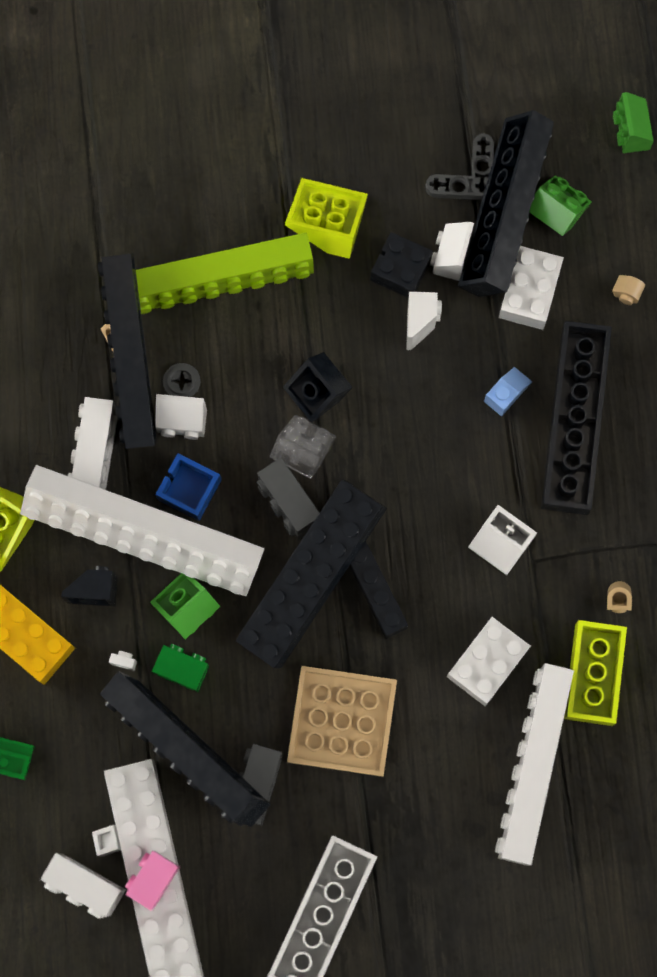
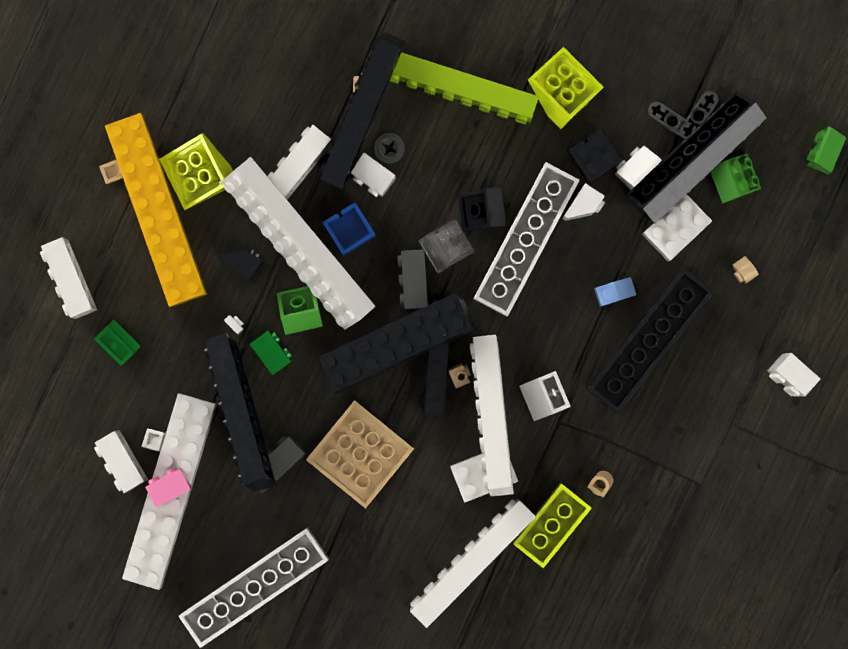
camera: 30 degrees right, 10 degrees up
none -> tan plate [448,363,471,388]
none -> white brick [470,335,514,496]
none -> white brick [473,162,579,317]

